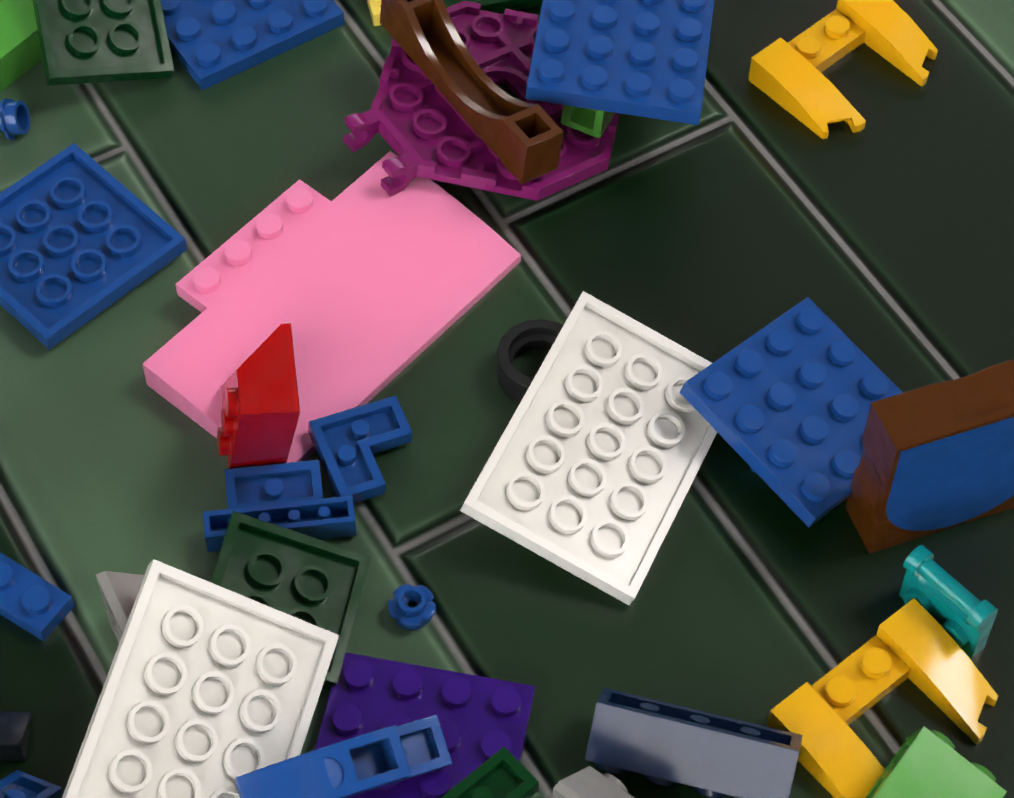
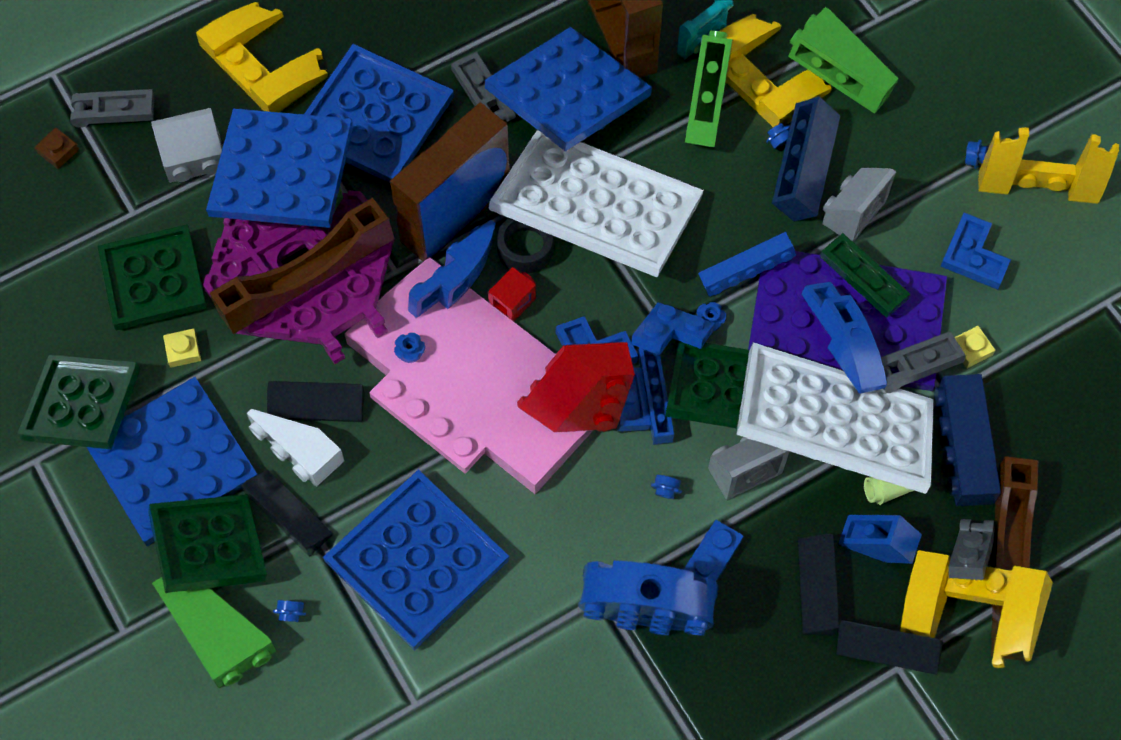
camera: 90 degrees left, 10 degrees up
none -> black slope [241,470,333,557]
none -> white slope [247,409,344,487]
none -> black slope [267,381,365,422]
none -> blue plate [304,44,454,183]
none -> tile [390,102,510,262]
none -> blue plate [394,333,425,363]
none -> blue slope [408,220,495,318]
none -> dark grey plate [451,52,516,122]
none -> red brick [488,267,536,322]
none -> blue plate [631,302,714,355]
none -> blue plate [651,475,682,499]
none -> bright green slope [685,30,732,147]
none -> blue piece [698,232,796,297]
none -> blue plate [766,123,791,149]

